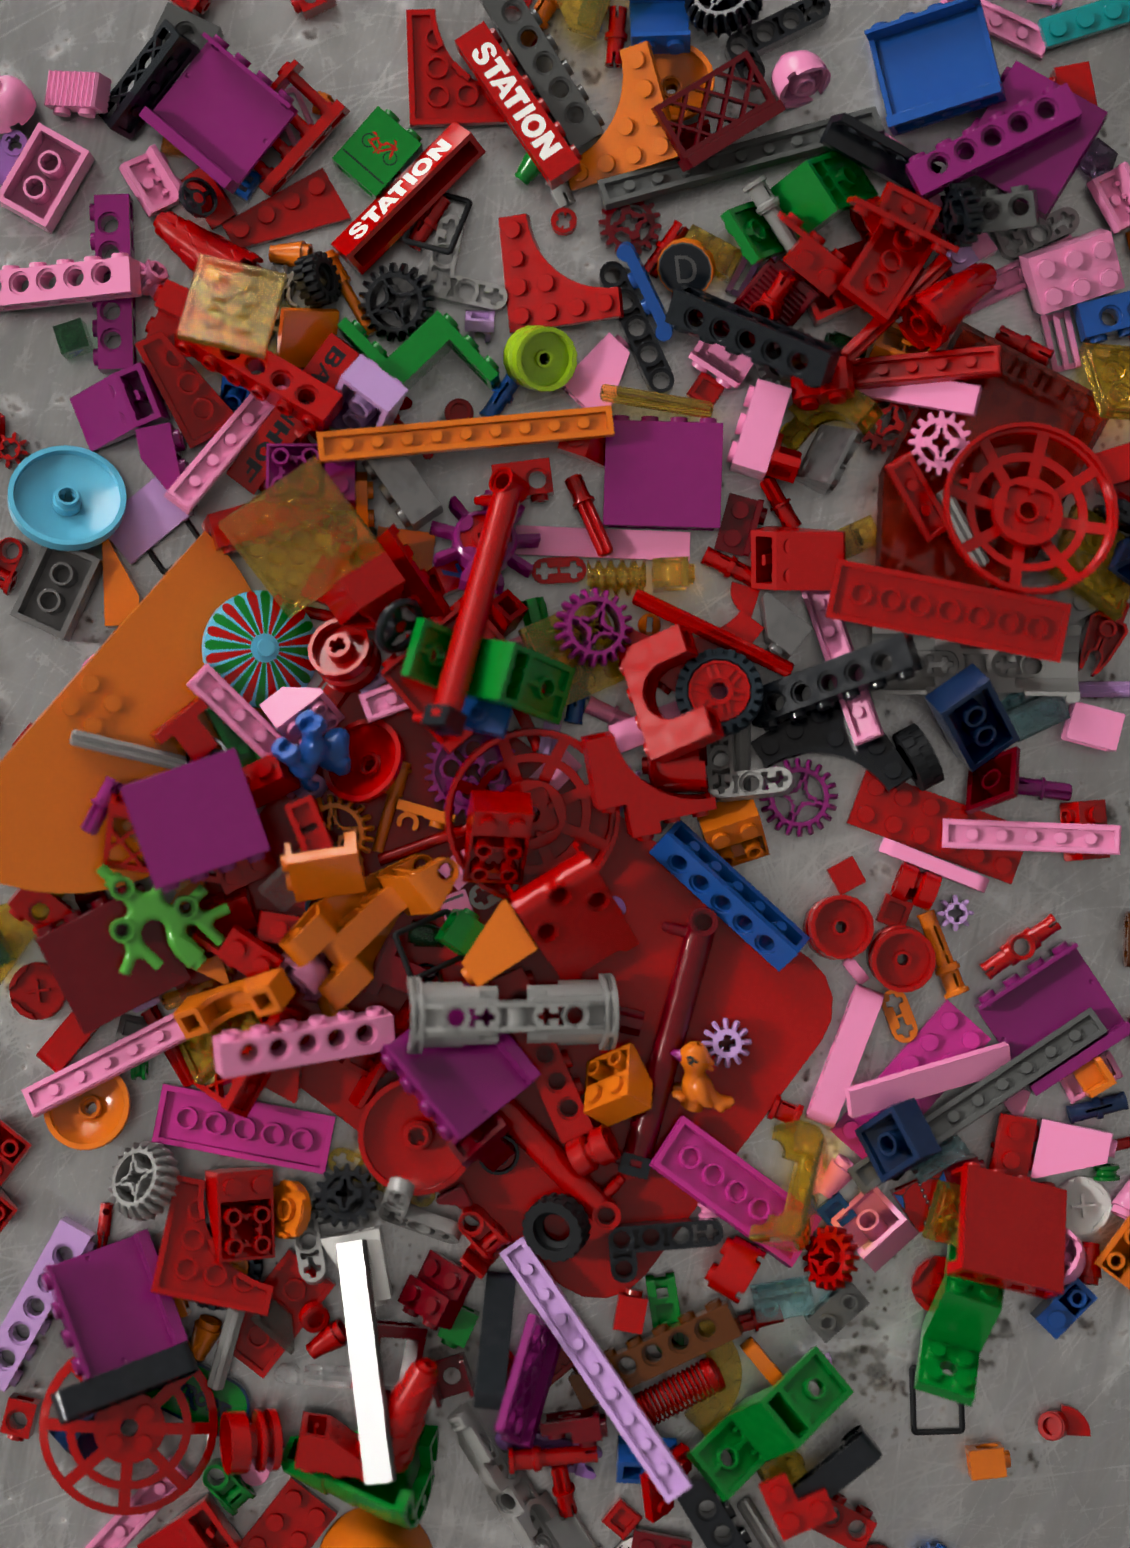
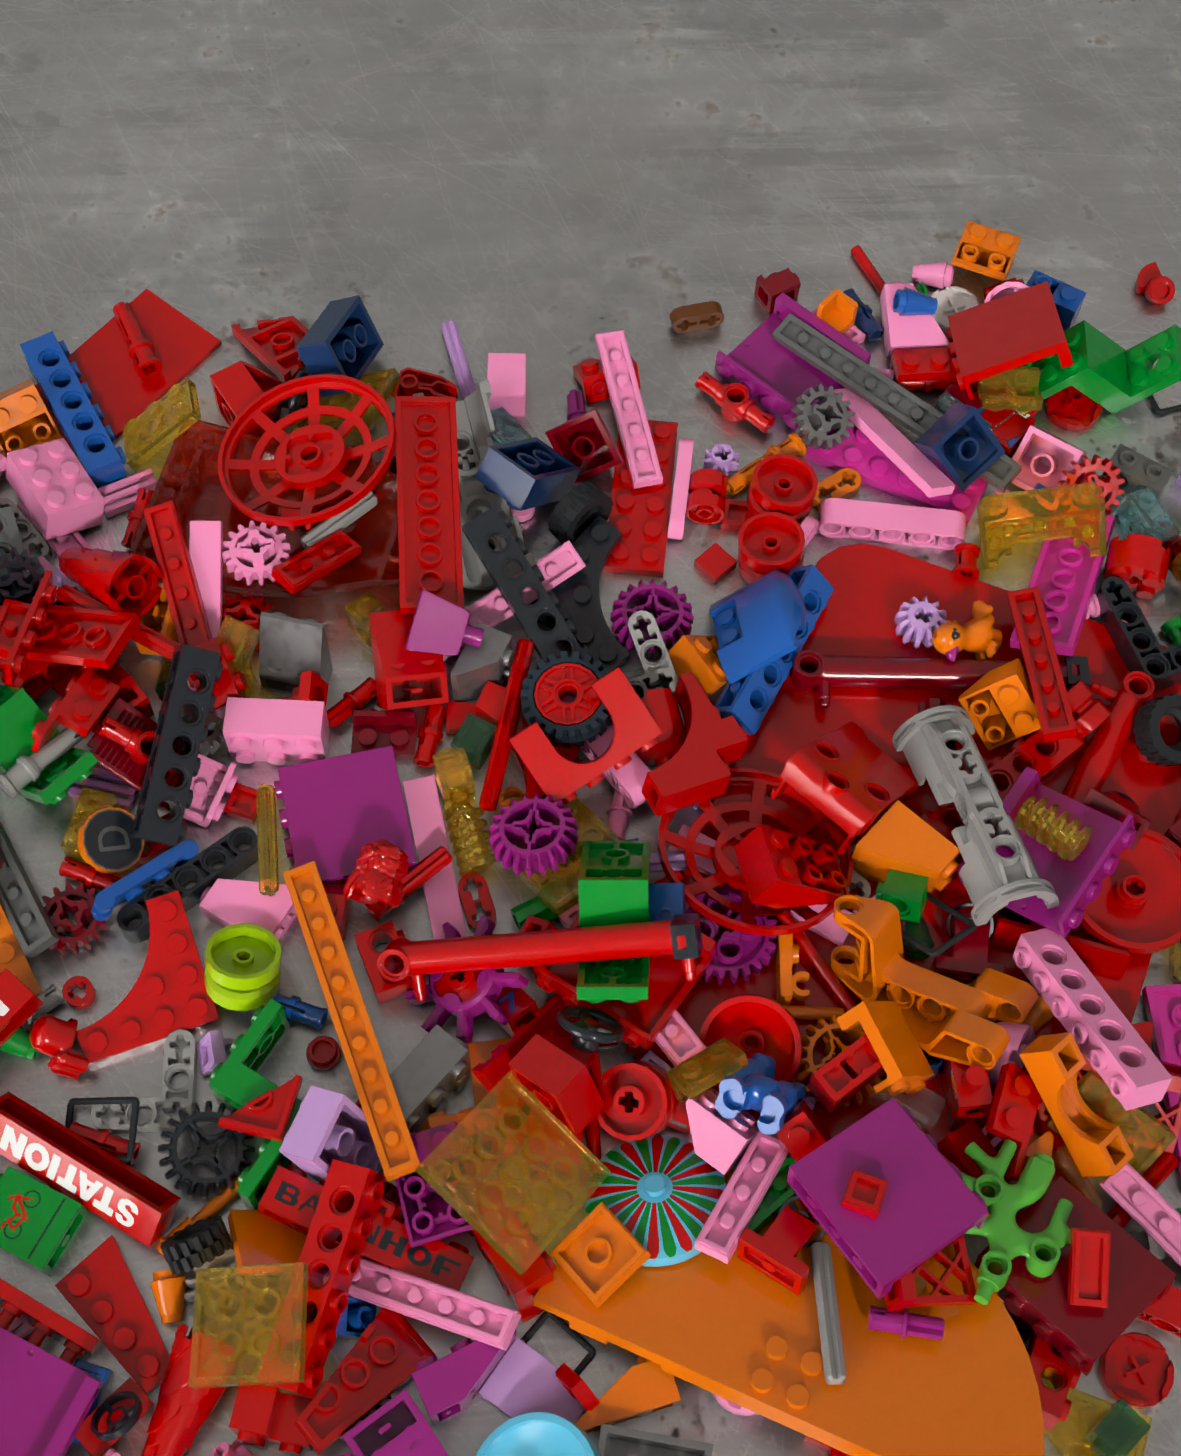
camera: 110 degrees left, 25 degrees down
none -> red piece [29,1014,89,1080]
none -> red tile [218,1075,303,1143]
none -> red hair [343,838,409,914]
none -> magenta torso [405,589,484,655]
none -> clear green brick [451,713,497,770]
none -> orange tile [549,1202,651,1308]
none -> red tile [555,1363,600,1412]
none -> clear yellow bracket [666,1038,749,1102]
none -> blue slope [709,570,806,684]
none -> flat silver gear [791,384,854,450]
none -> red tile [841,1169,889,1220]
none -> blue cone [892,287,938,316]
none -> red plate [1007,586,1077,742]
none -> clear yellow piece [1015,796,1093,861]
none -> red tile [1067,1227,1111,1308]

